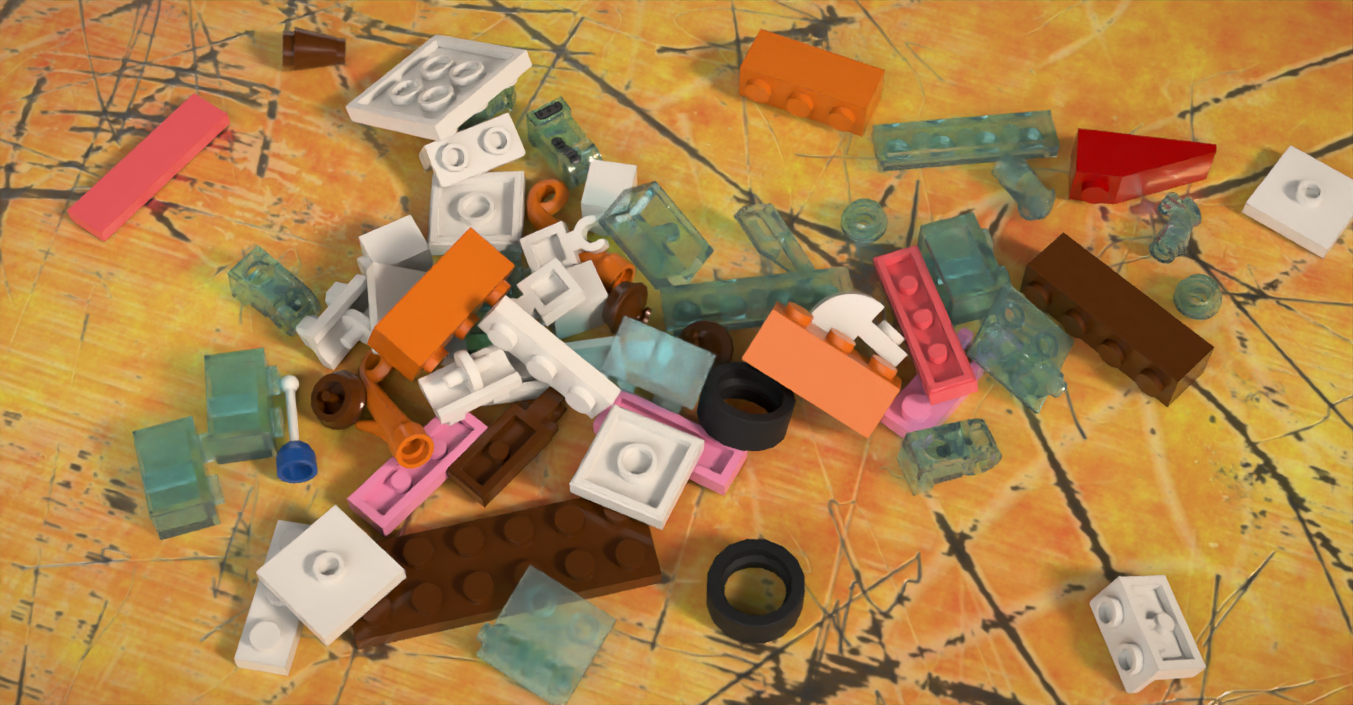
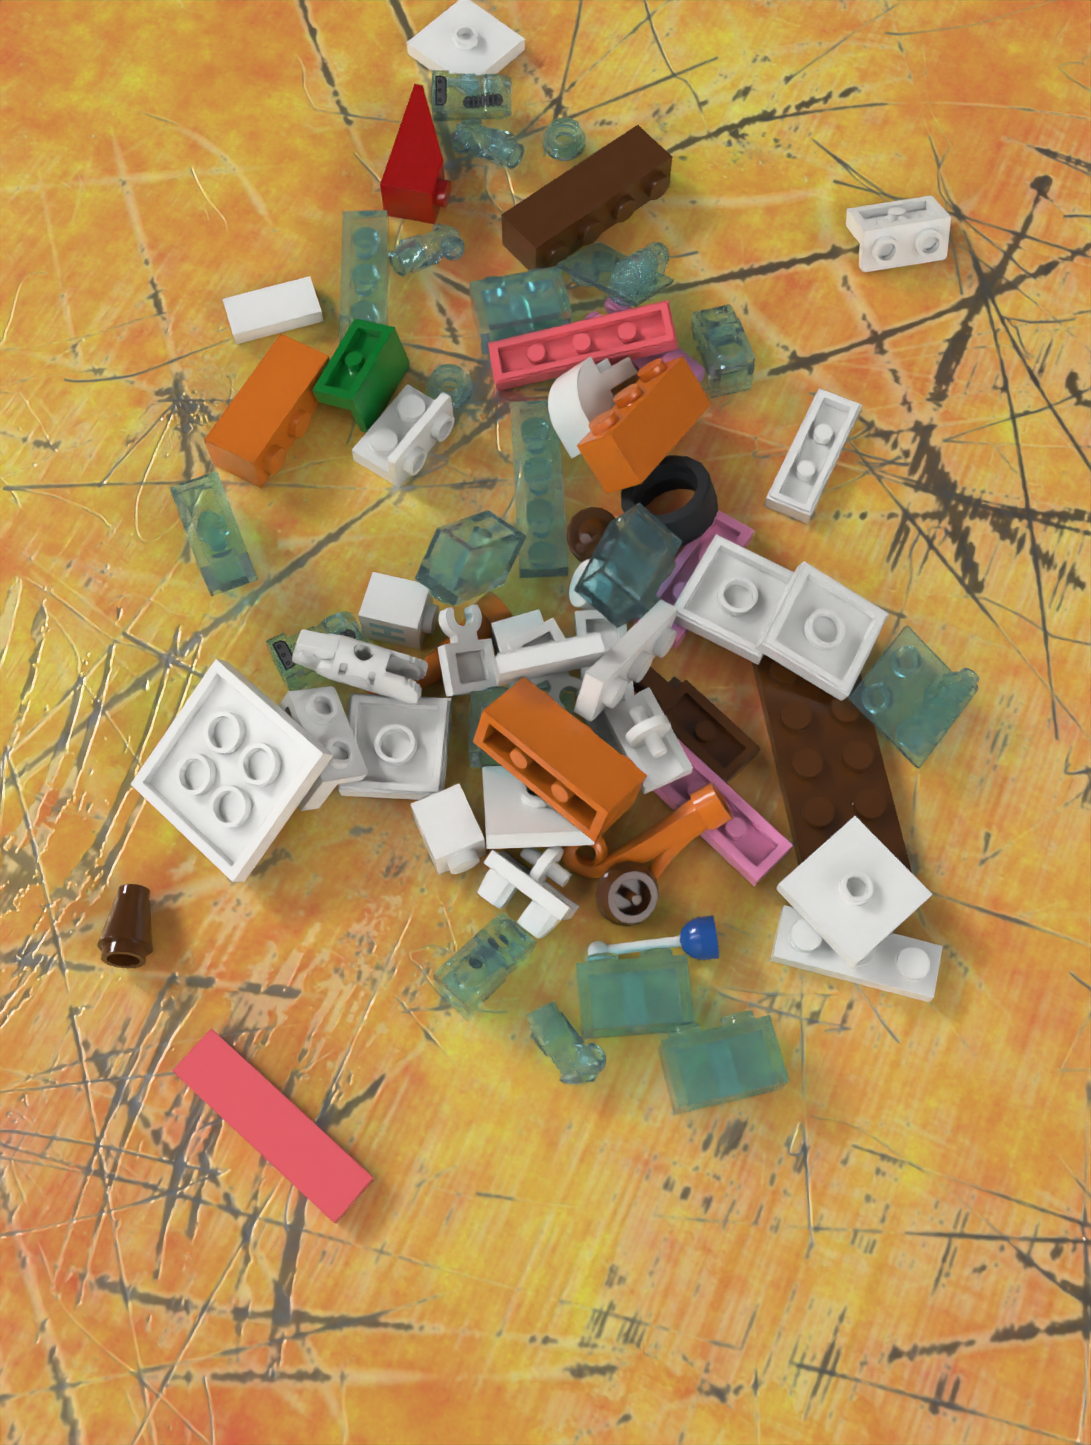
camera: 85 degrees left, 10 degrees up
reddish brown hat [602,281,652,336] -> none
black tyre [706,539,805,643] -> none
clear light blue tile [734,203,816,282] -> none
none -> clear light blue brick [170,471,258,596]
none -> white tile [222,276,324,344]
none -> white hinge [292,629,428,704]
none -> green panel [312,318,409,433]
none -> white bracket [352,384,455,488]
none -> clear light blue leg [432,70,512,121]
none -> white tile [494,632,605,686]
none -> clear light blue arm [526,1001,606,1085]
none -> white plate [755,561,889,701]
none -> white tile [764,388,862,524]

